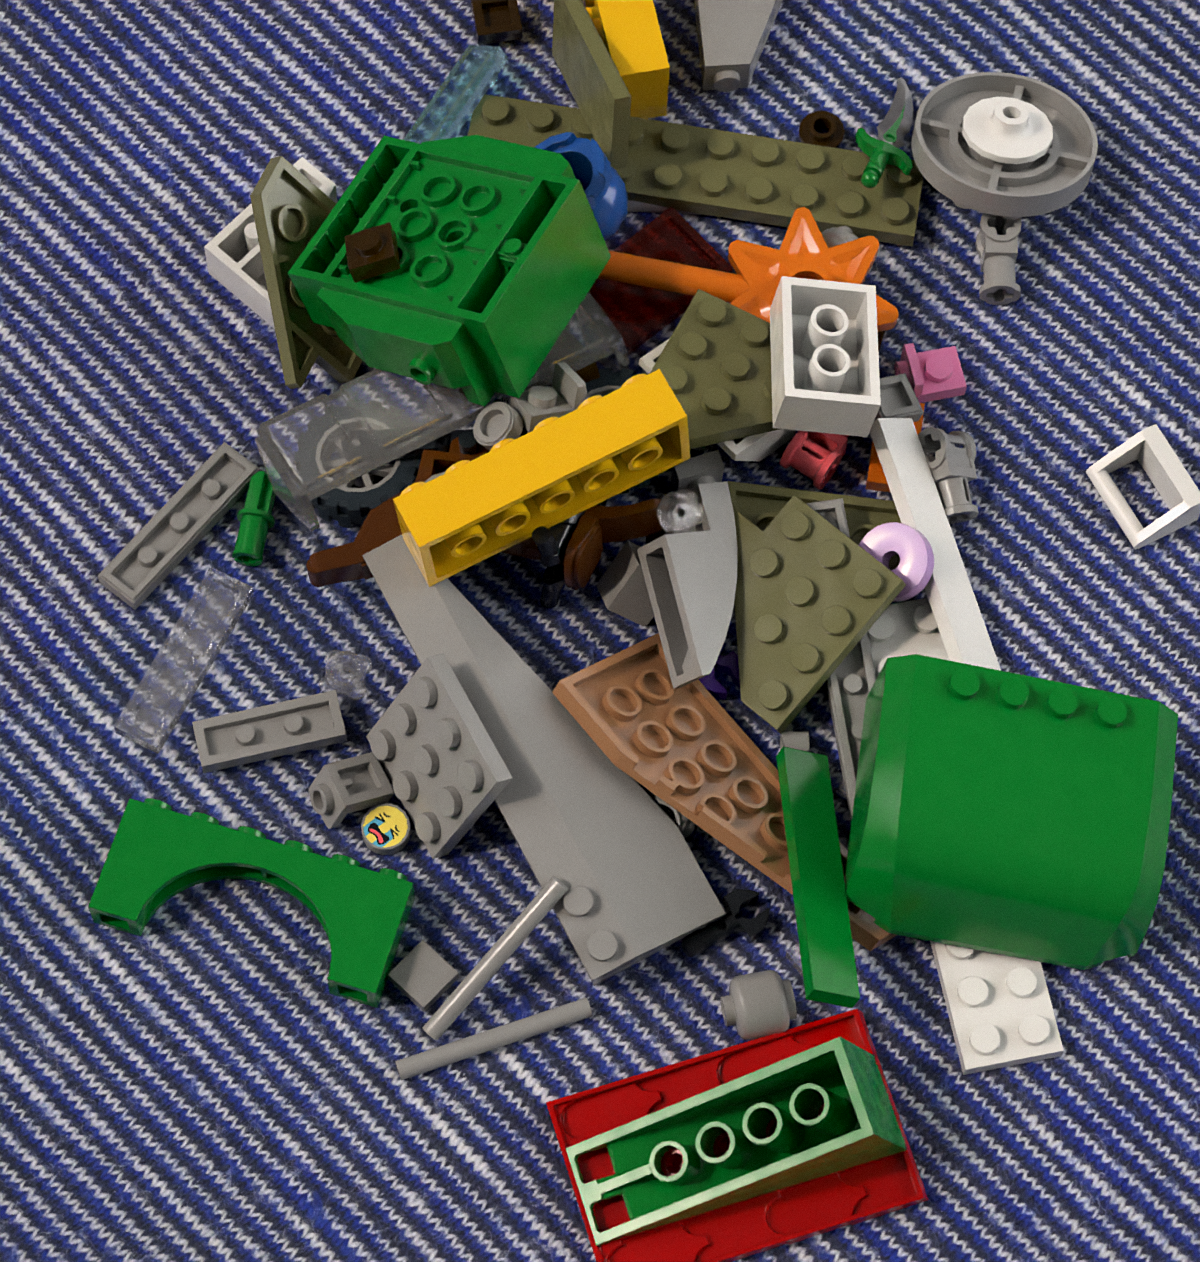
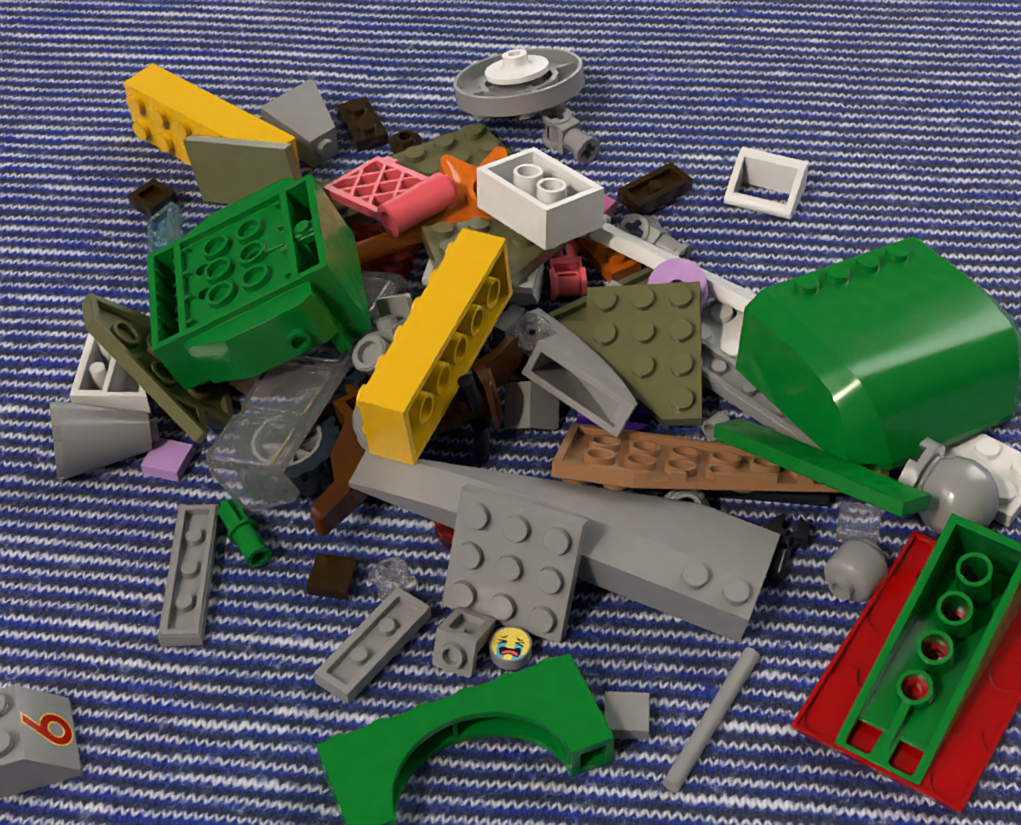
camera: 35 degrees left, 20 degrees down
clear plate [114,567,254,754] -> none
dark brown plate [344,222,401,283] -> none
light grey bar [422,876,568,1040] -> none
green piece [855,77,914,188] -> none
none -> light grey cone [49,401,159,479]
none -> lavender tile [141,438,195,482]
none -> dark brown tile [306,553,359,601]
none -> coral piece [323,156,457,237]
none -> dark brown plate [336,97,389,152]
none -> dark brown plate [617,162,693,215]
none -> light grey tile [898,438,999,535]

